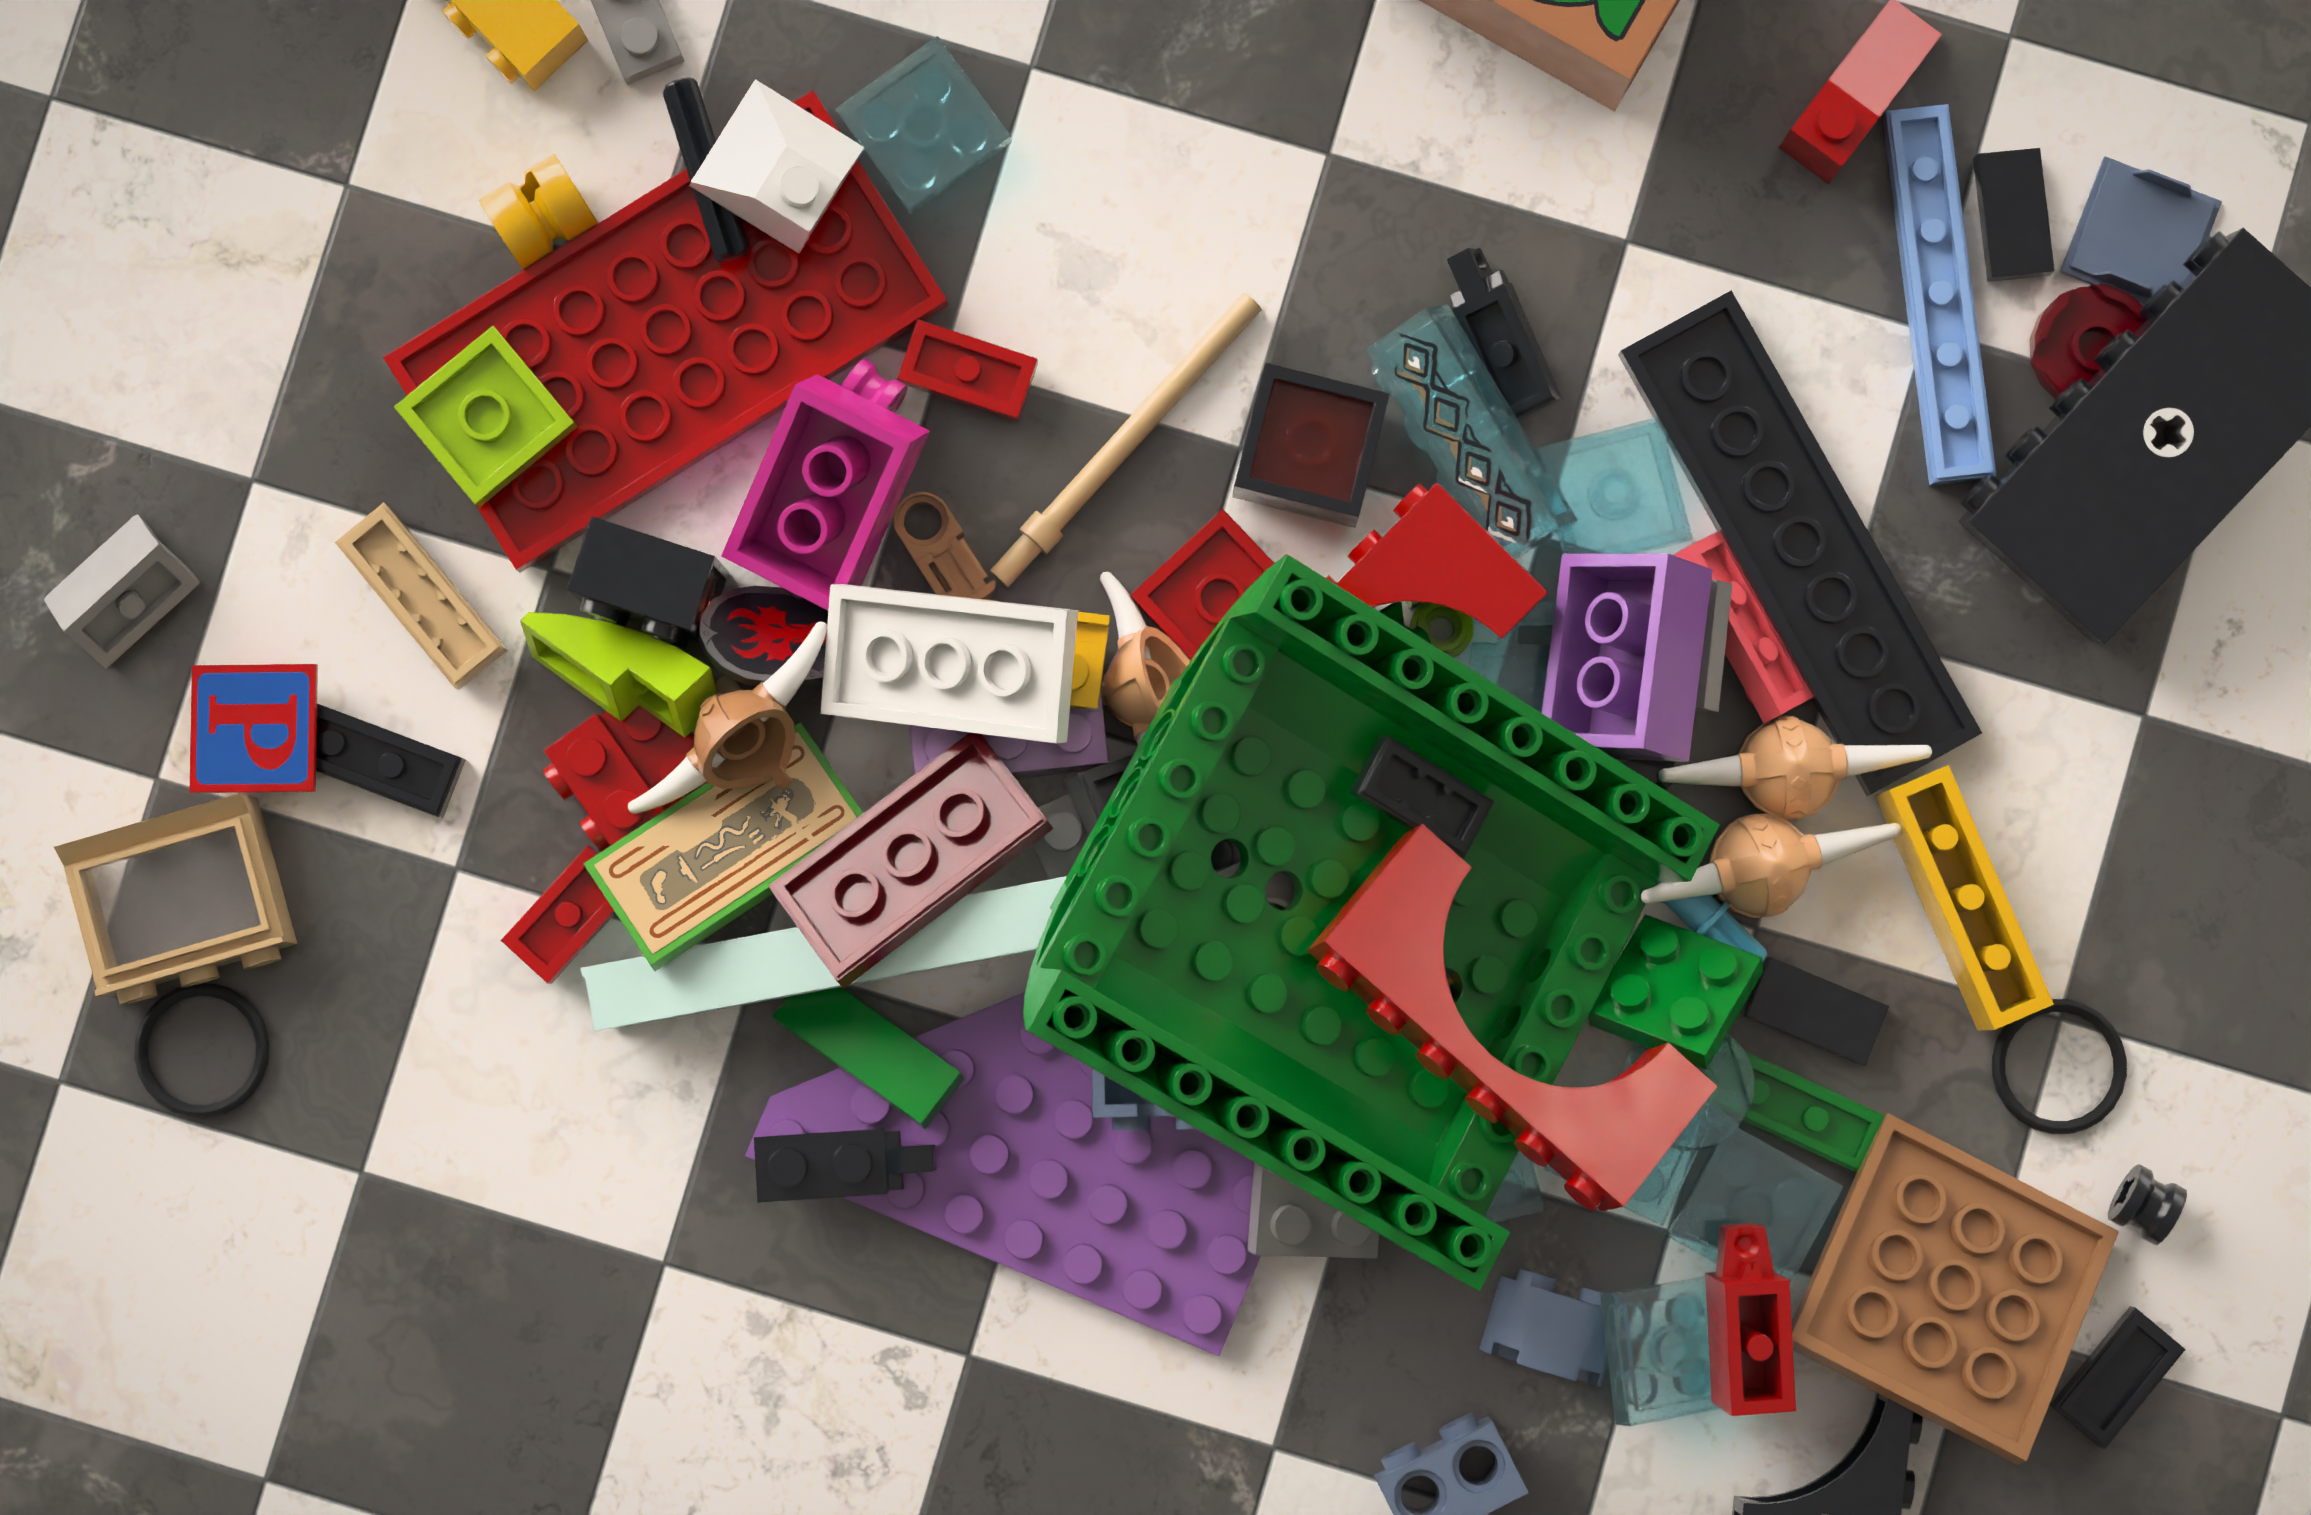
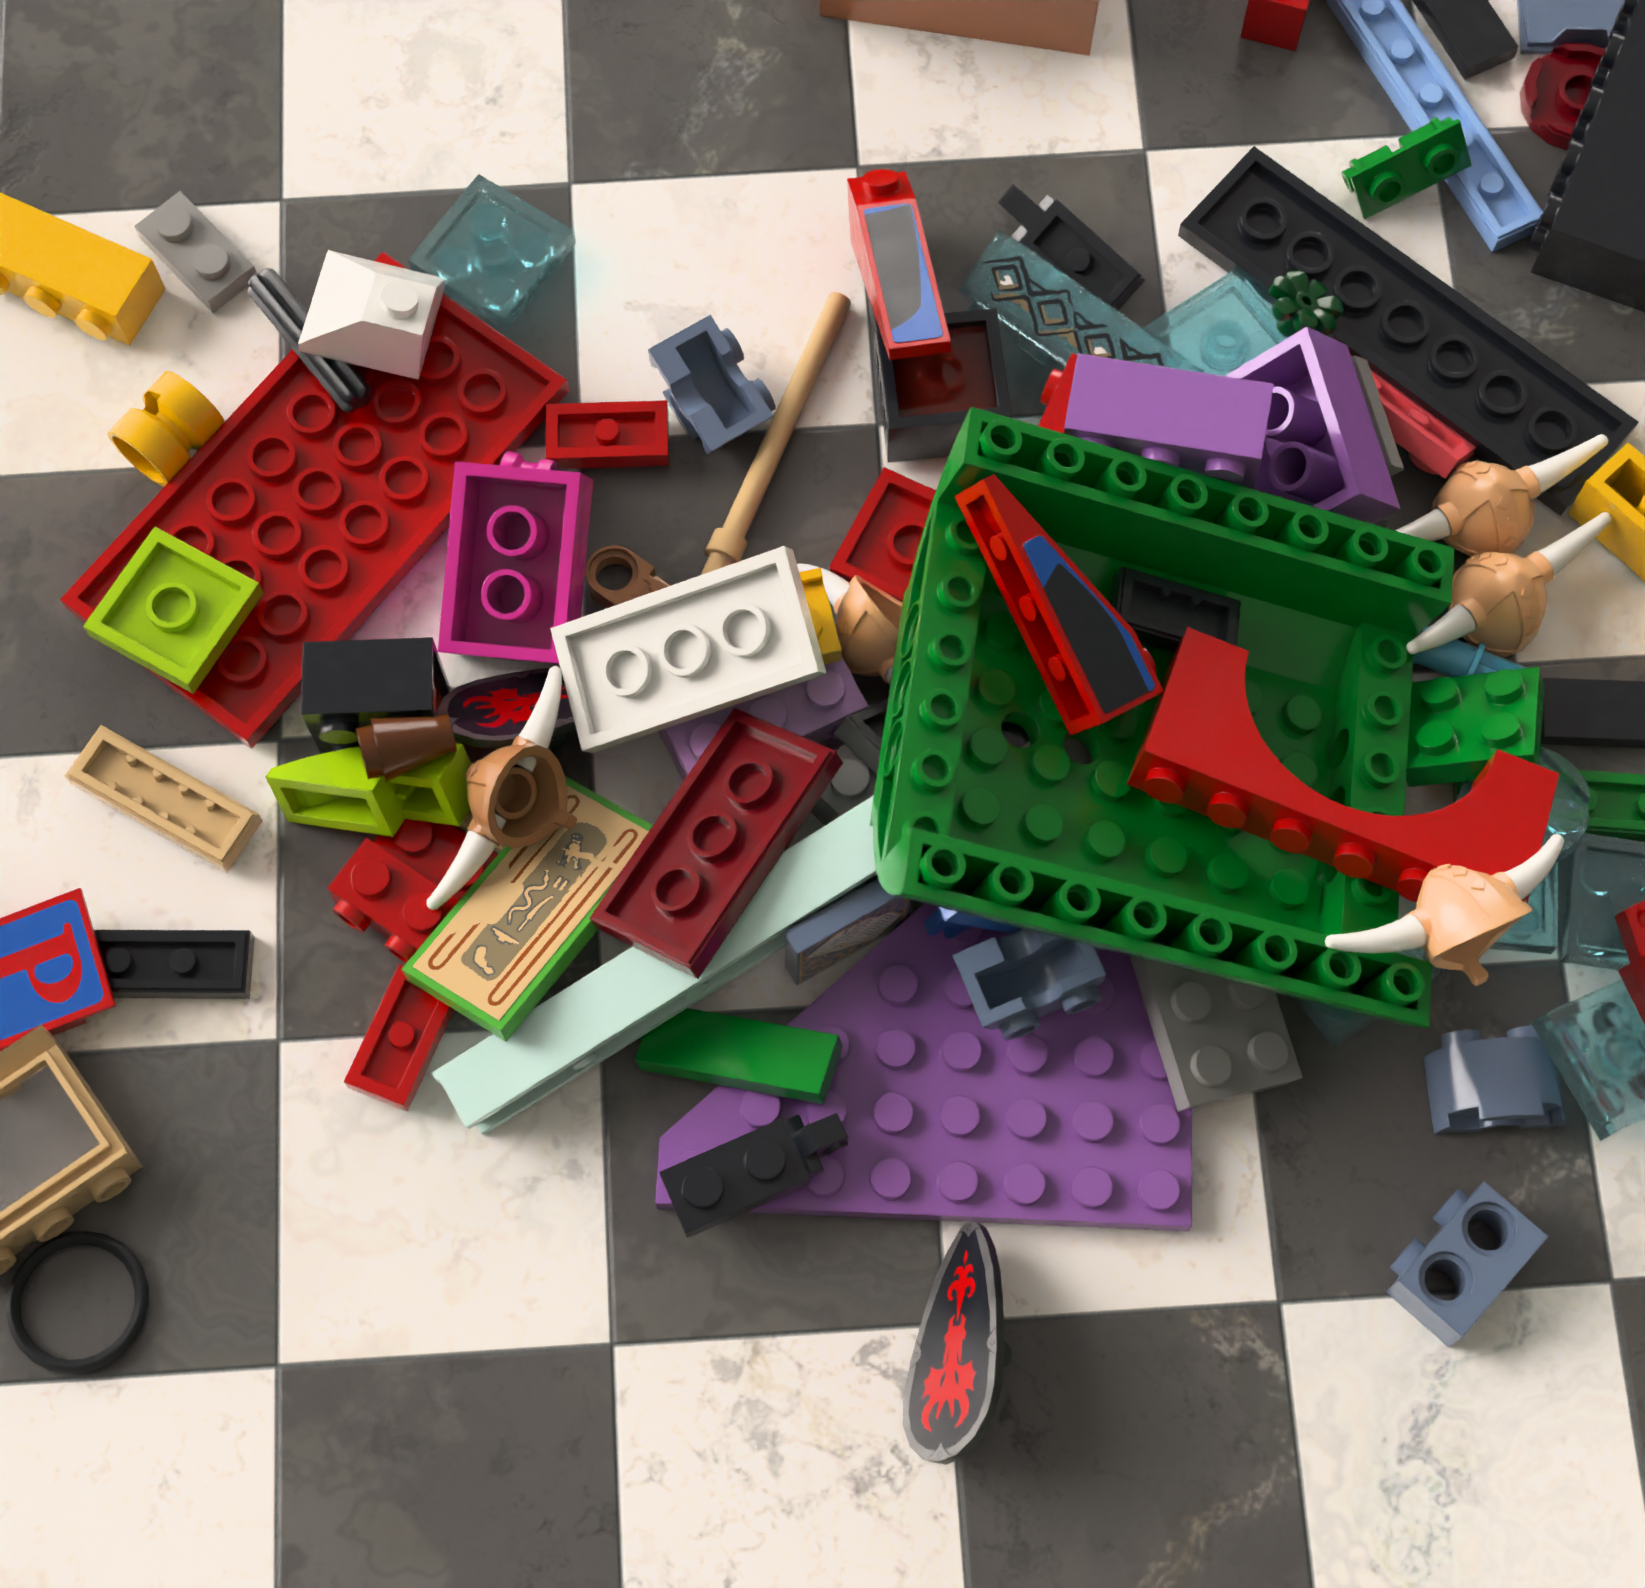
camera: 20 degrees left, 15 degrees down
none -> reddish brown cone [356,714,457,782]
none -> sand blue cylinder [648,314,776,454]
none -> sand blue tile [785,878,911,986]
none -> slope [847,169,951,360]
none -> shield [903,1221,1012,1465]
none -> red slope [954,474,1164,736]
none -> medium lavender brick [1064,353,1274,489]
none -> dark green plant [1268,270,1344,338]
none -> light nougat helmet [1325,834,1564,986]
none -> green hinge [1341,117,1472,220]

